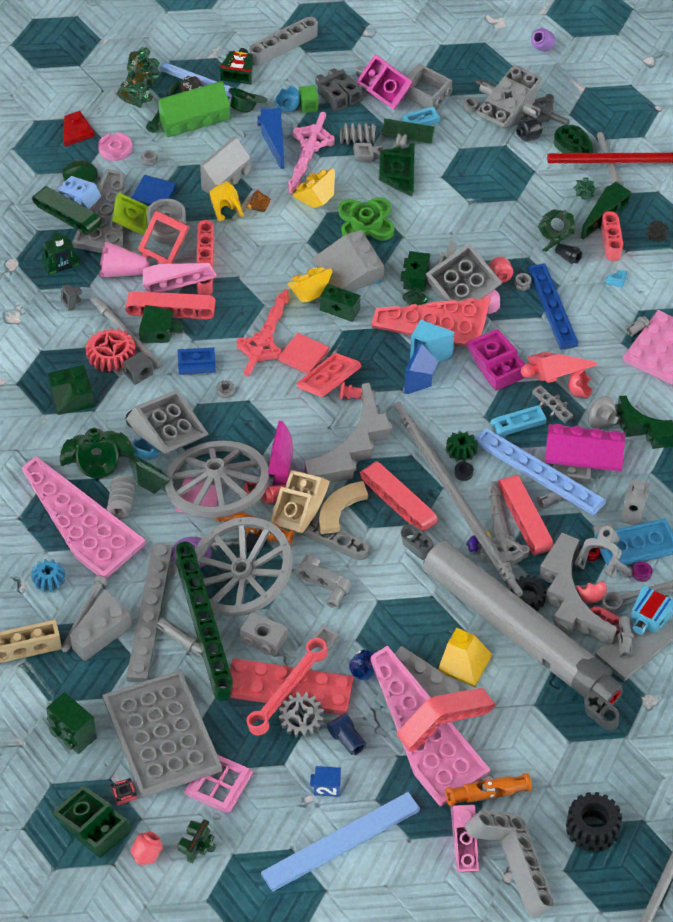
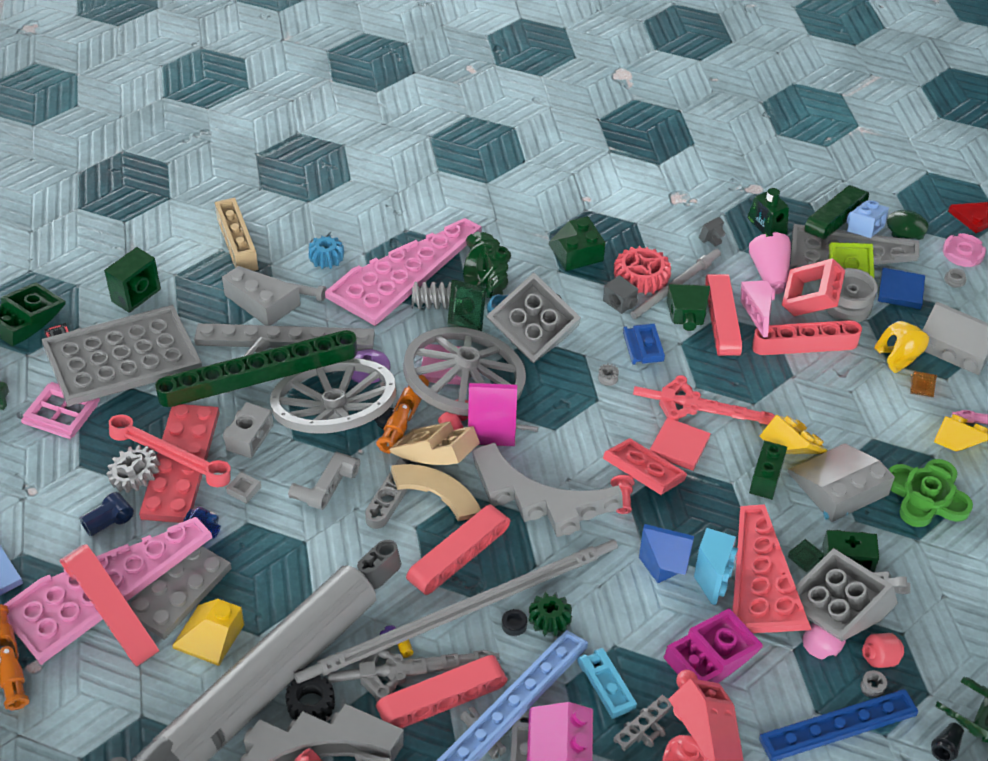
camera: 85 degrees right, 5 degrees down
blue brick [310,766,341,797] -> none

